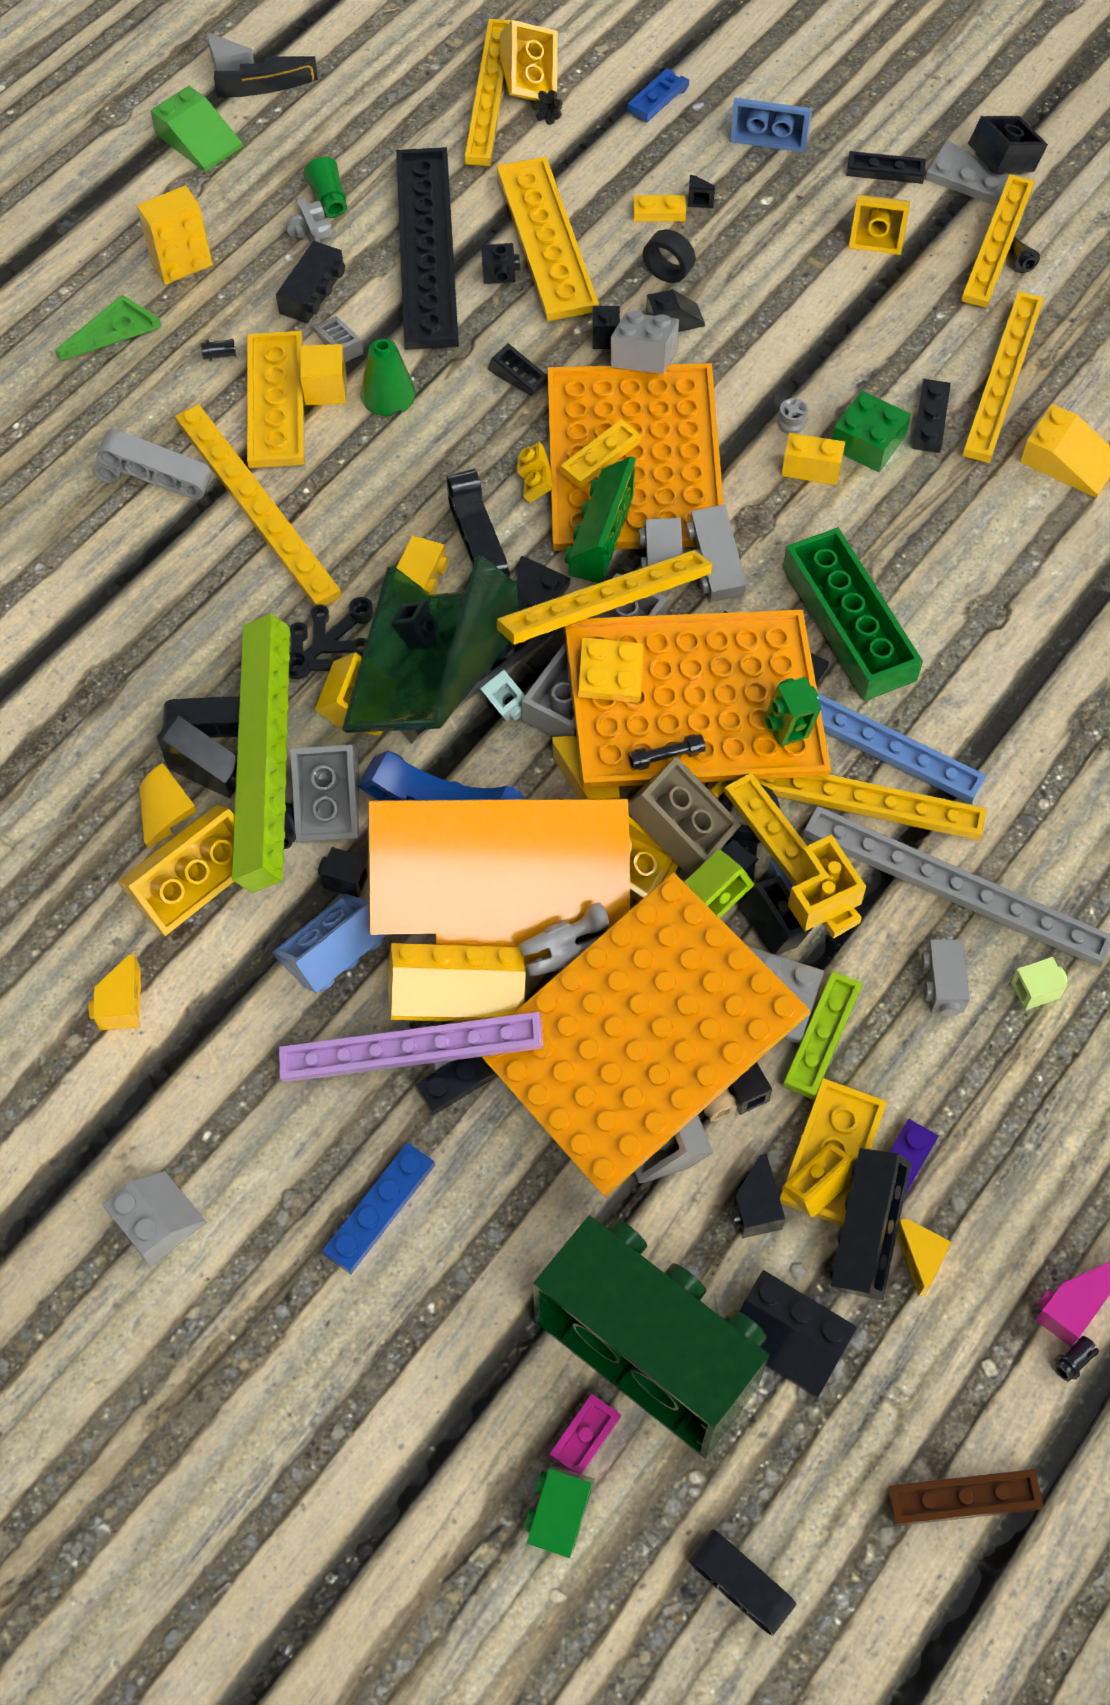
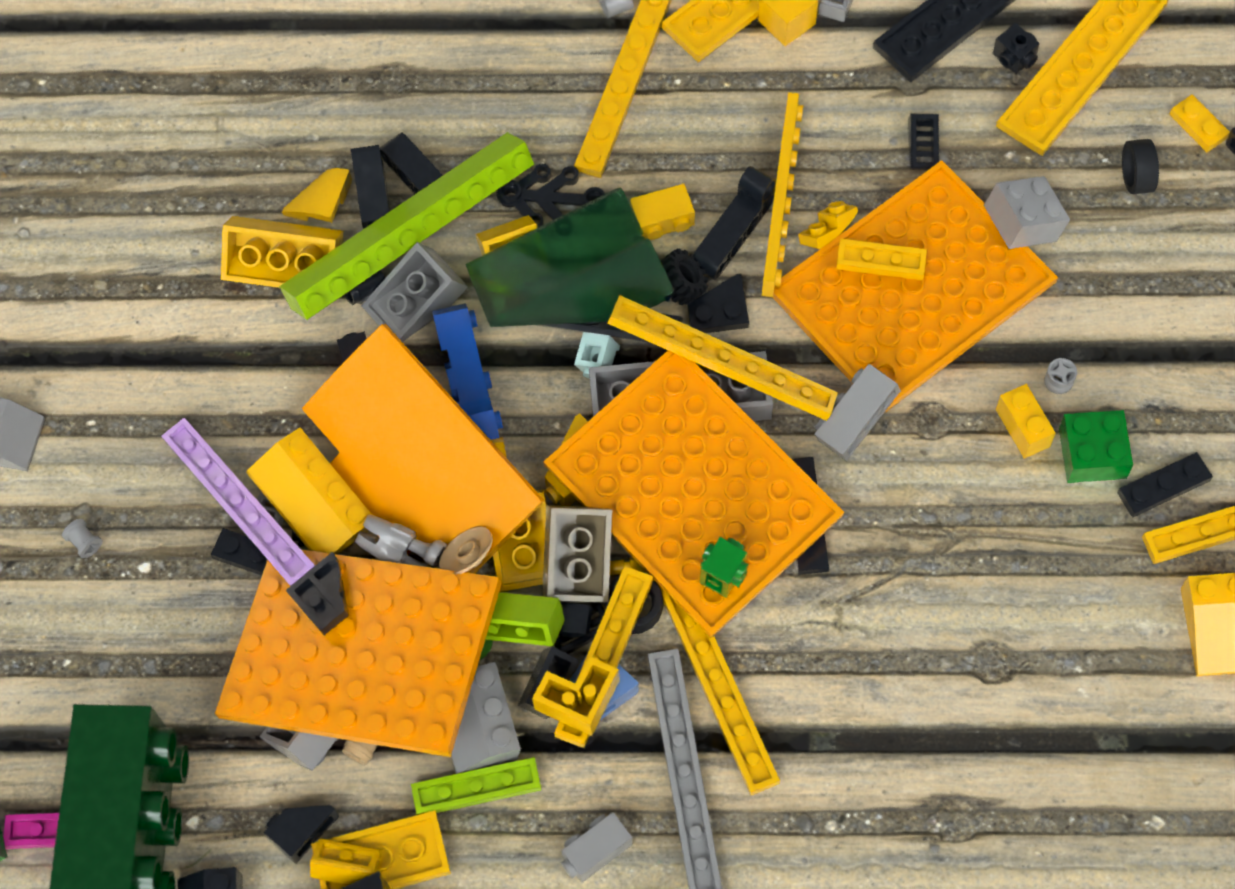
camera: 55 degrees right, 5 degrees up
yellow slope [88,955,141,1031] -> none
medium blue slope [272,893,388,993] -> none
blue plate [322,1143,435,1274] -> none
green cone [361,339,416,416] -> none
black brick [391,600,440,650] -> none
green slope [565,456,636,583] -> none
yellow plate [578,637,643,703] -> none
black brick [592,306,620,349] -> none
black bar [628,734,706,771] -> none
light grey brick [639,518,683,568] -> none
black slope [646,289,705,332] -> none
black brick [728,1062,772,1115] -> none
green brick [783,527,923,701] -> none
medium blue plate [818,694,987,804] -> none
none -> light grey bush [62,519,103,558]
none -> black wing [286,552,349,636]
none -> tan dish [439,527,493,574]
none -> yellow plate [762,92,804,297]

